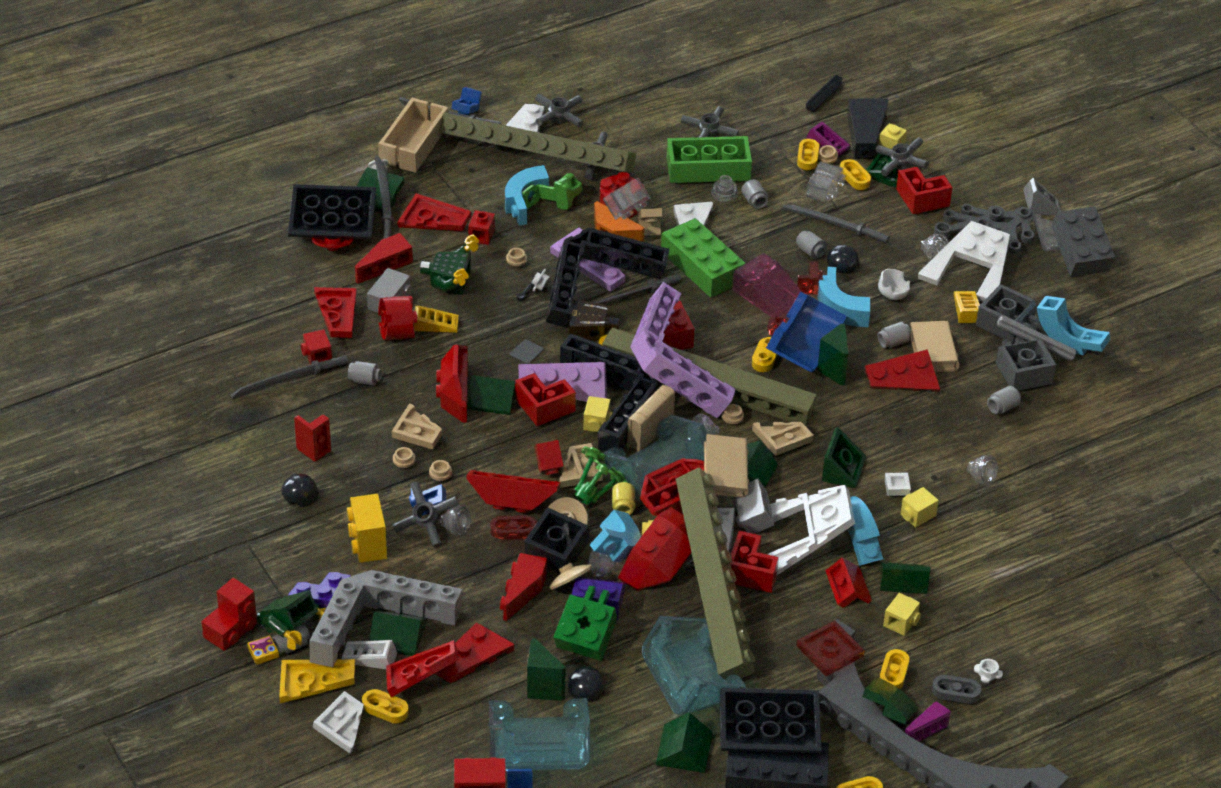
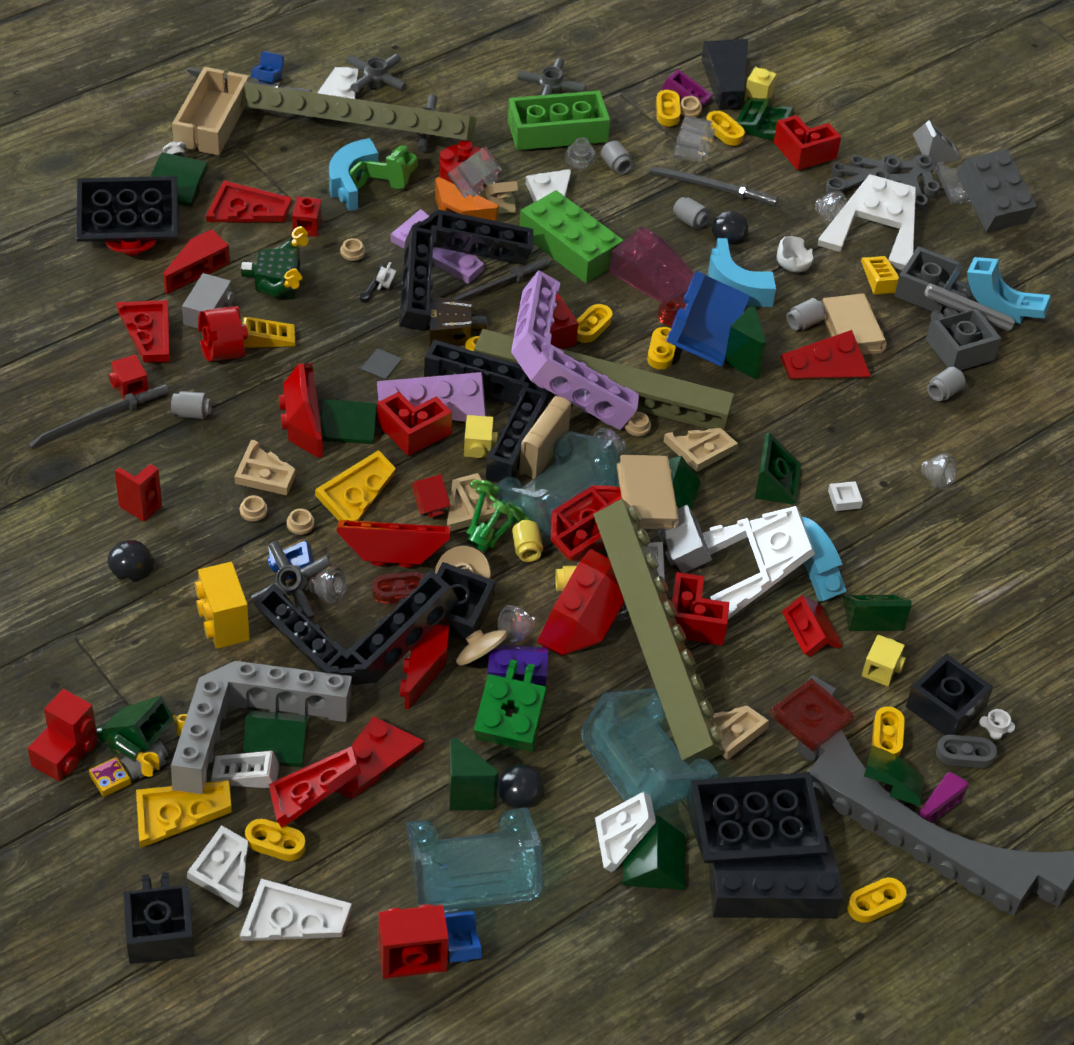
camera: 10 degrees left, 5 degrees up
plate [288,572,351,608] -> none
dark grey sword [374,155,394,239] -> none
medium azure arch [590,509,641,562] -> none
clear red bracket [796,262,823,294] -> none
black axle [805,75,843,112] -> none
dark grey bar [876,137,929,176] -> none
light yellow brick [901,487,939,528] -> none
none -> black hinge [123,872,195,964]
none -> white wing [240,879,352,941]
none -> black brick [253,570,459,685]
none -> yellow wing [315,450,396,521]
none -> yellow plate [577,304,612,343]
none -> white wing [595,792,656,872]
none -> tan wing [712,705,769,760]
none -> black brick [906,654,993,735]

